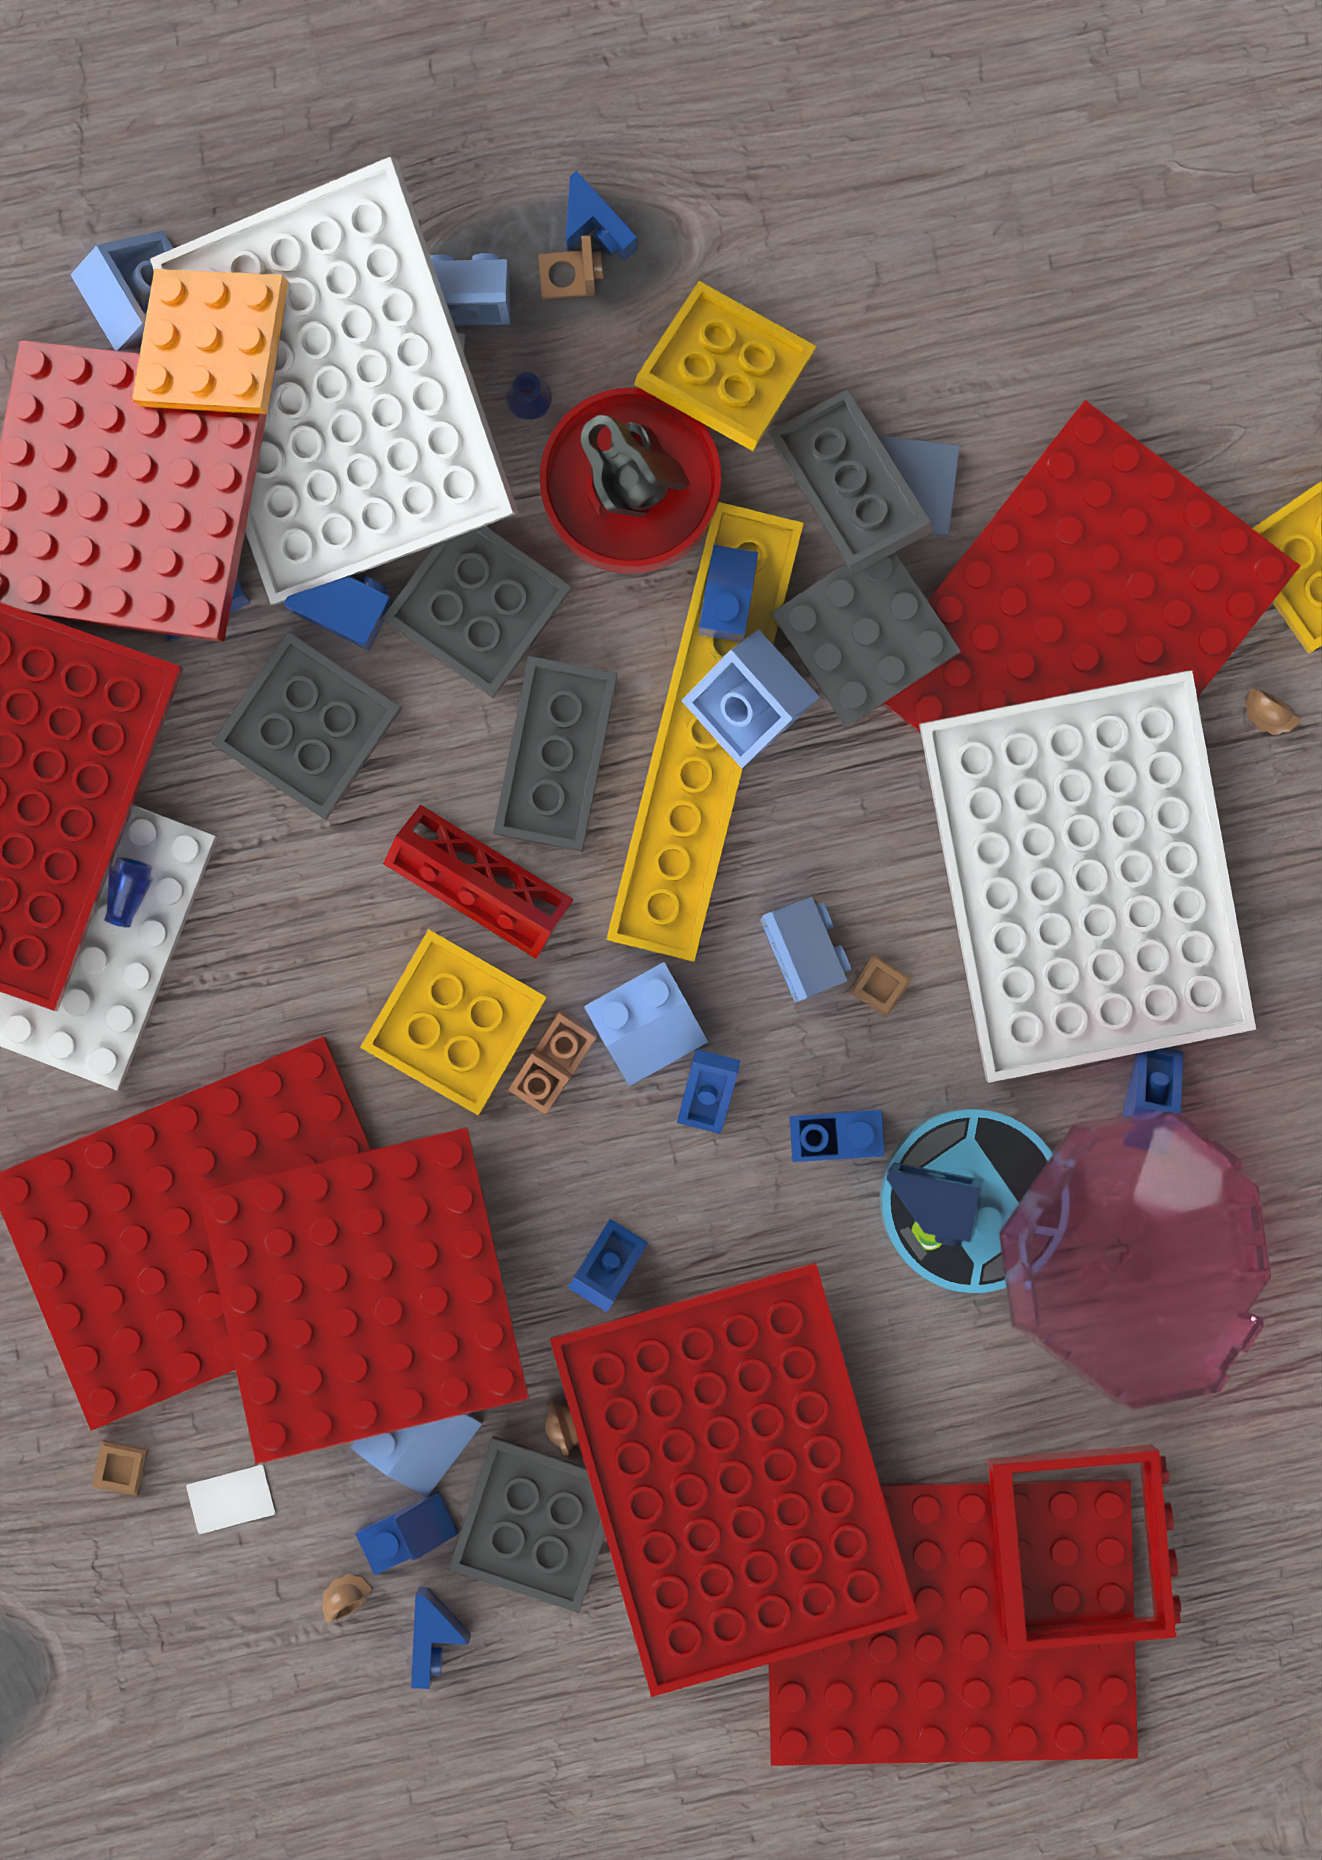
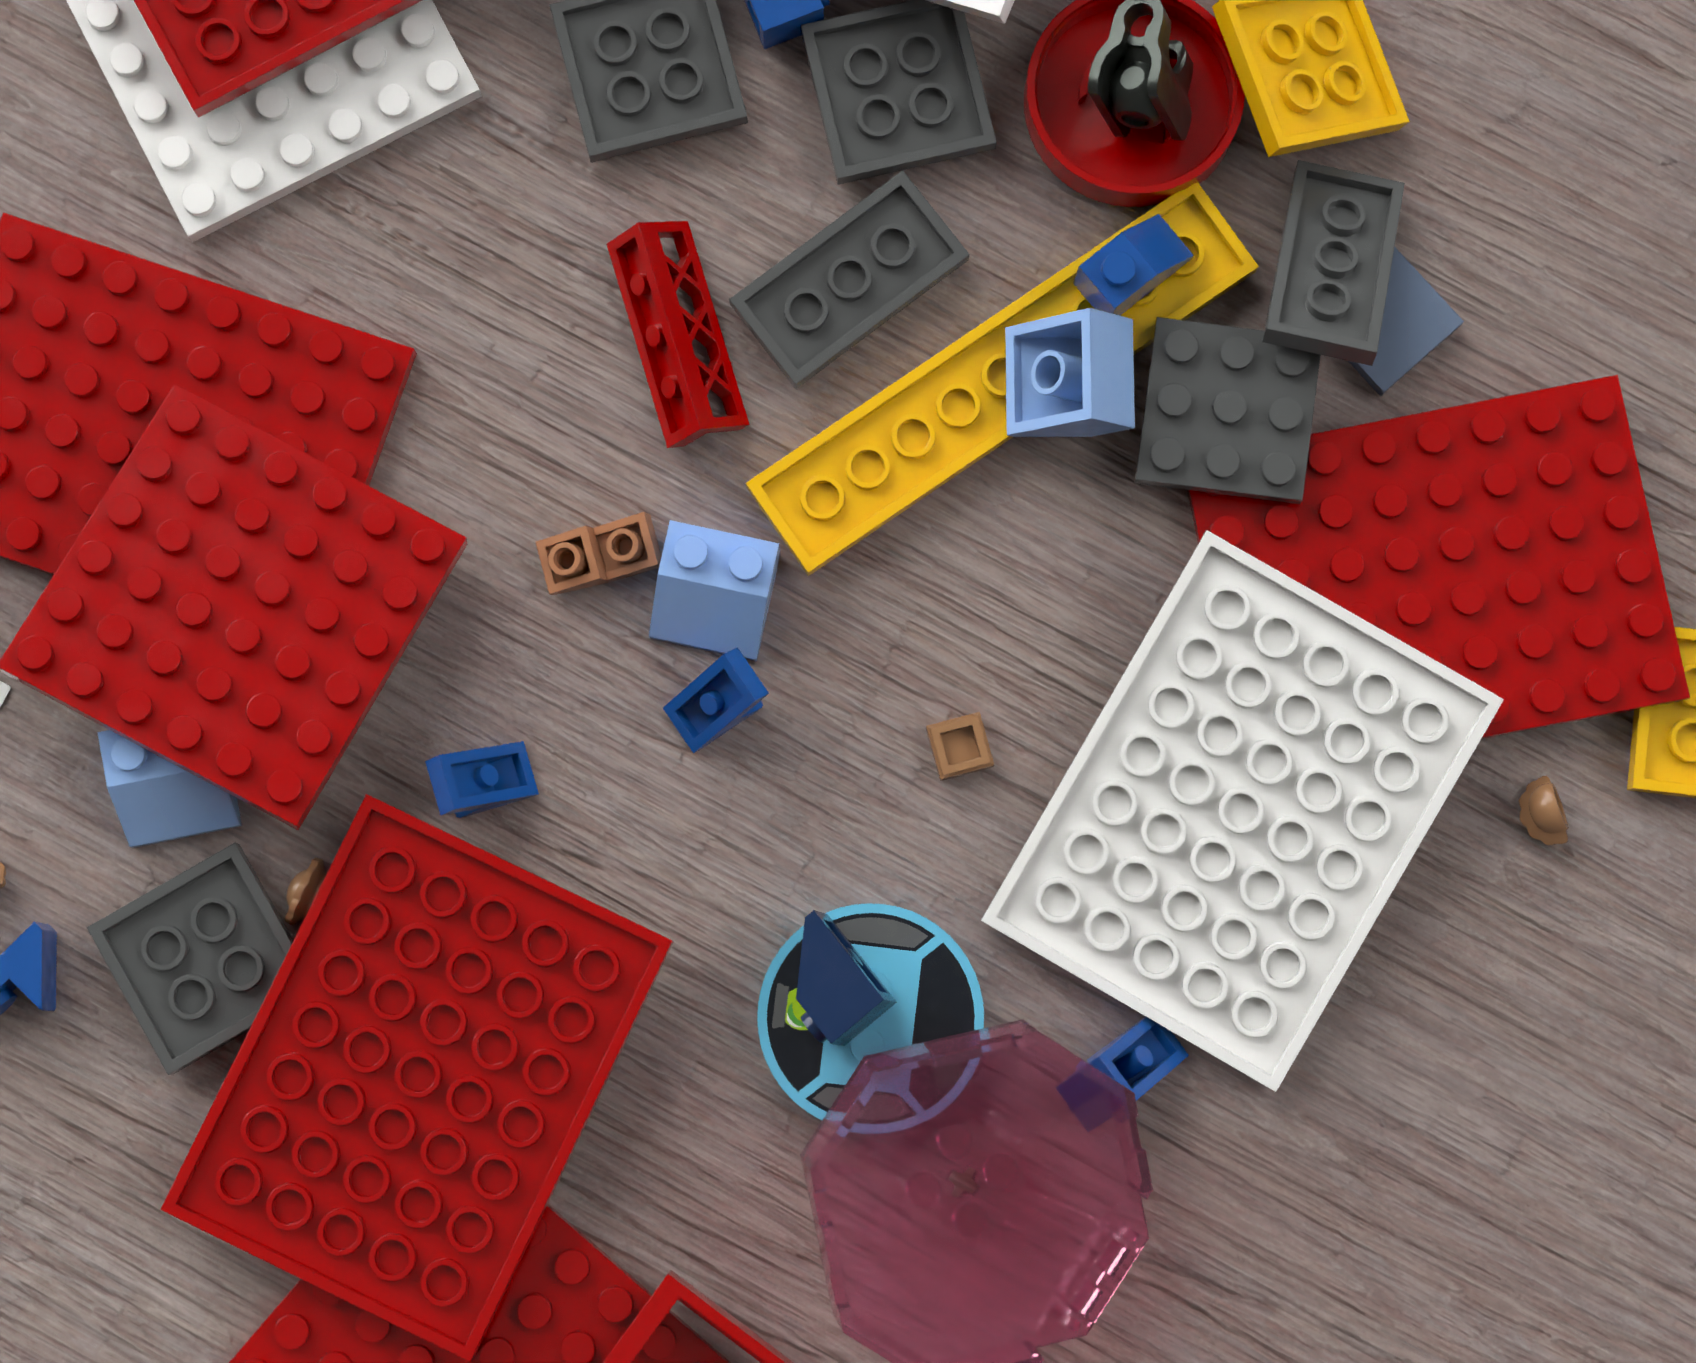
camera: 40 degrees right, 5 degrees down
clear blue cone [104,857,154,928] -> none
blue slope [355,1492,459,1575] -> none
yellow plate [360,929,547,1116] -> none
light blue slope [760,897,851,1003] -> none
blue slope [789,1109,885,1162] -> none

